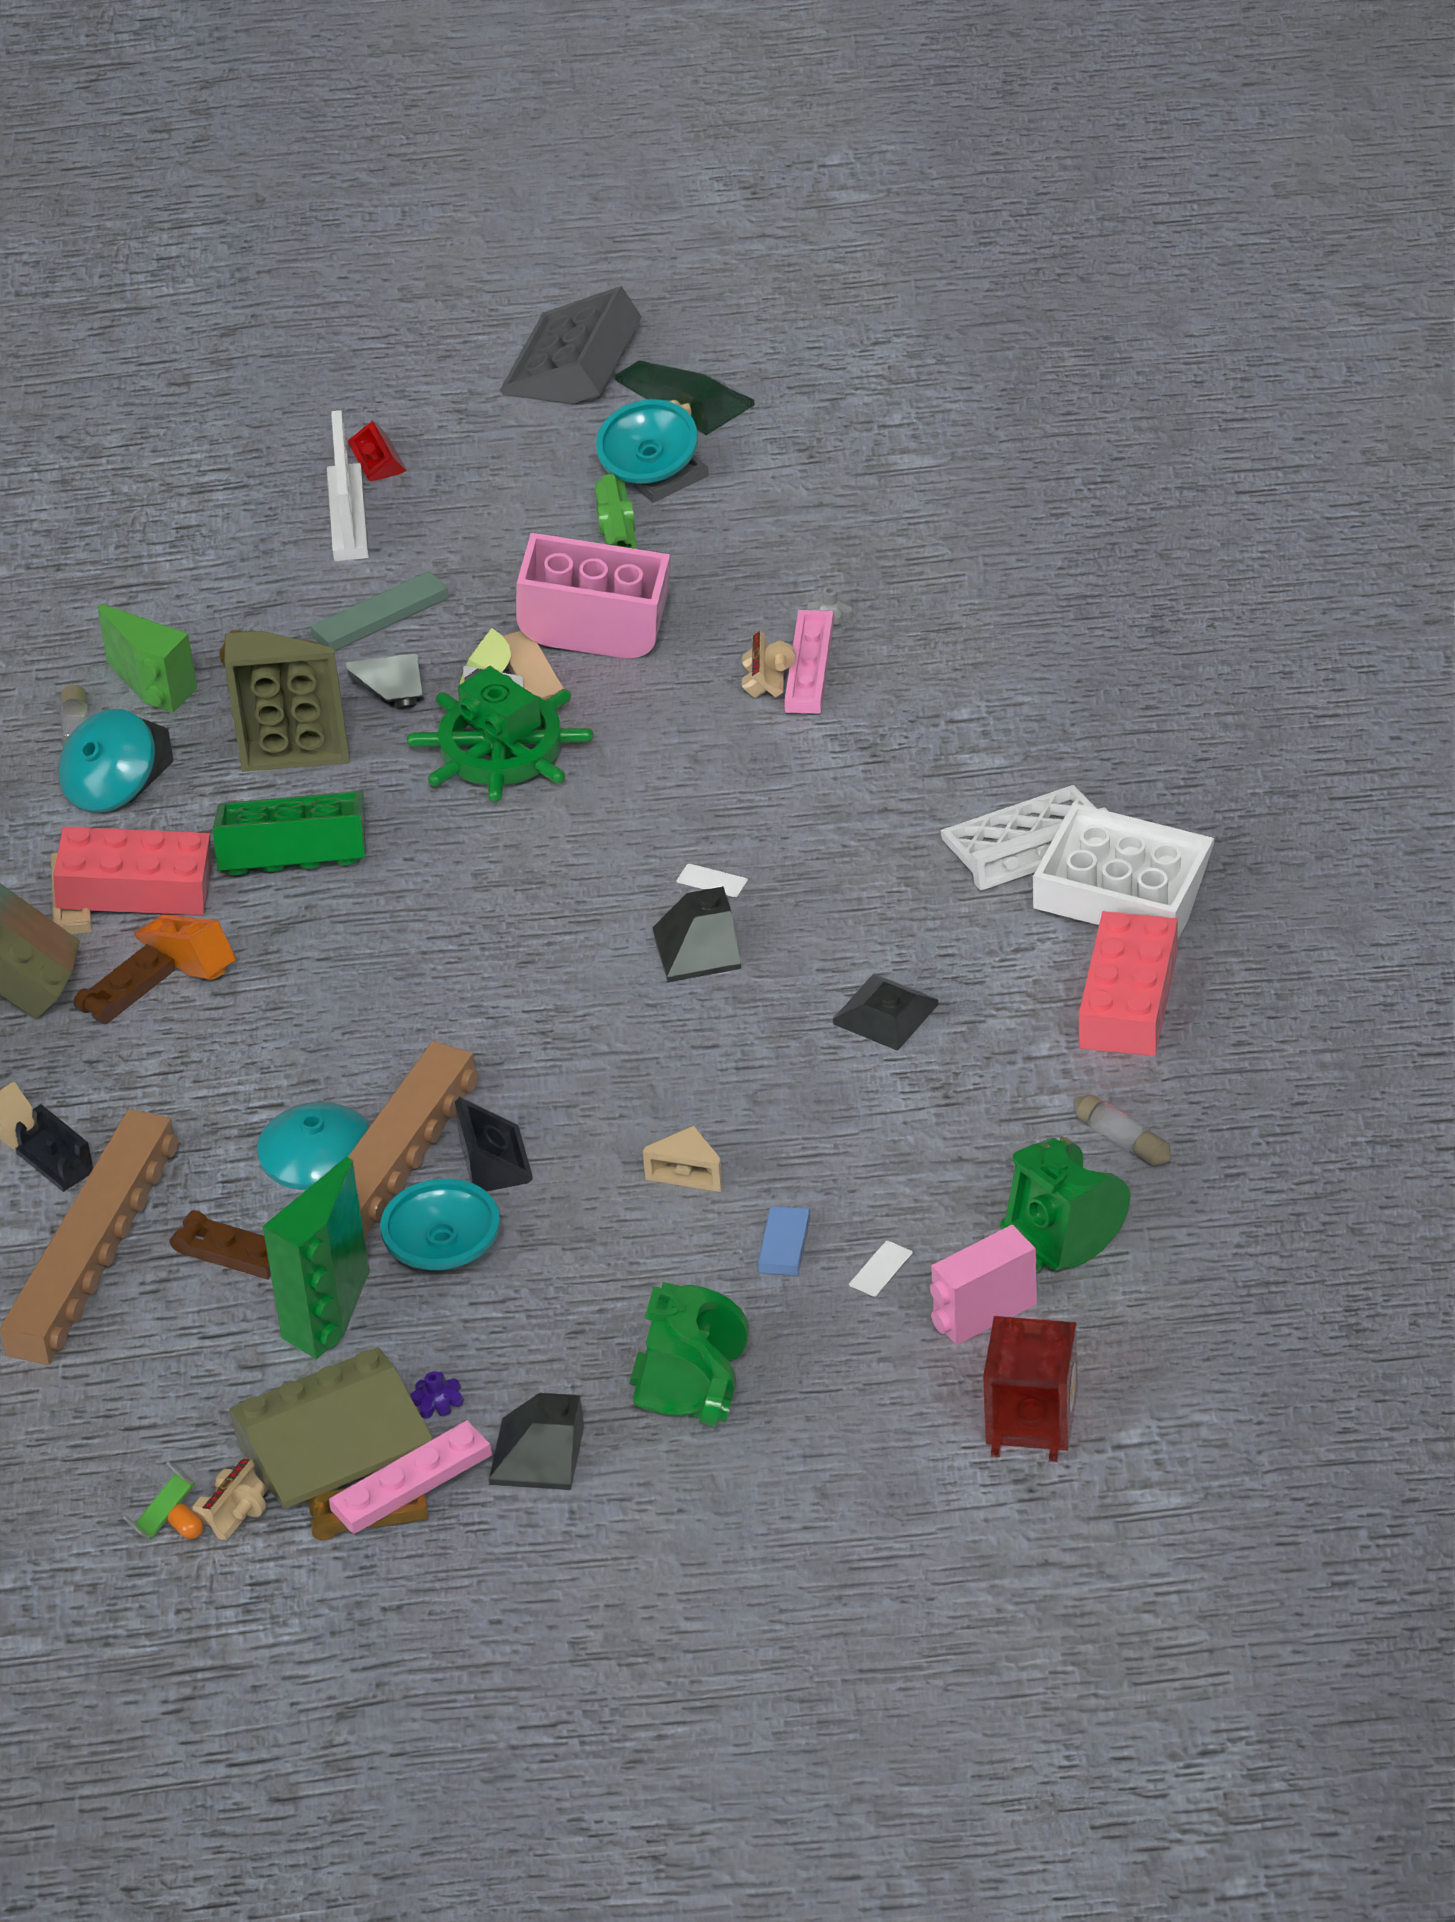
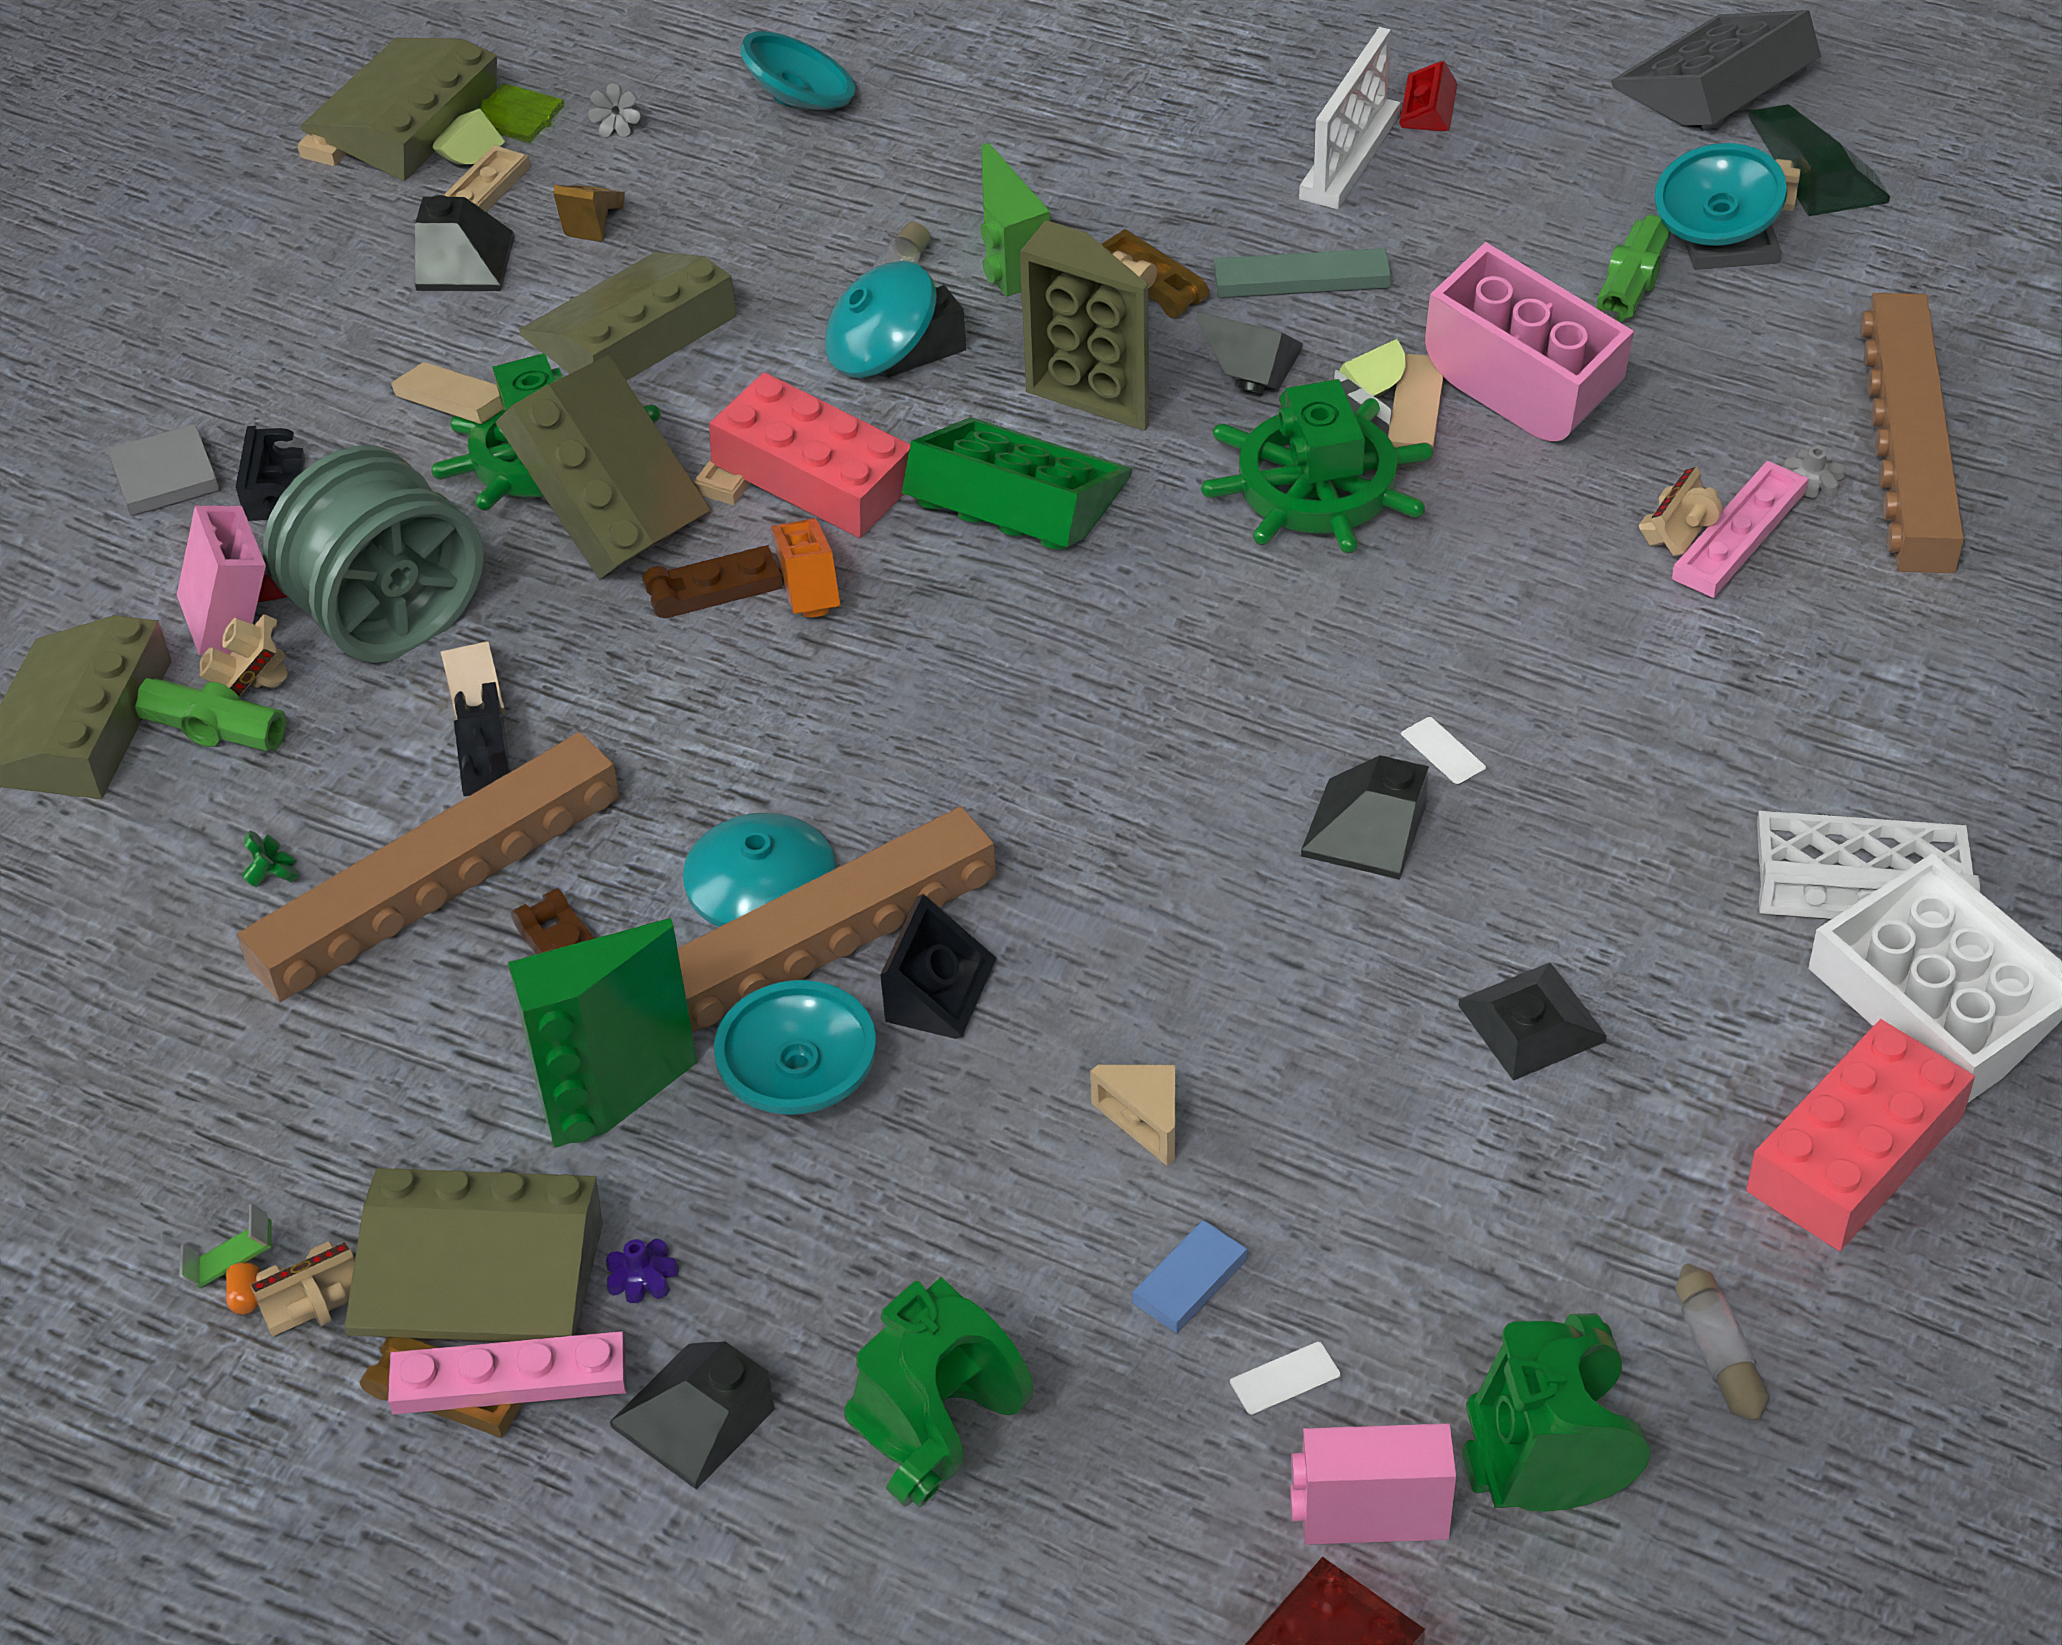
camera: 30 degrees right, 5 degrees up
none -> medium nougat brick [1860,293,1964,573]

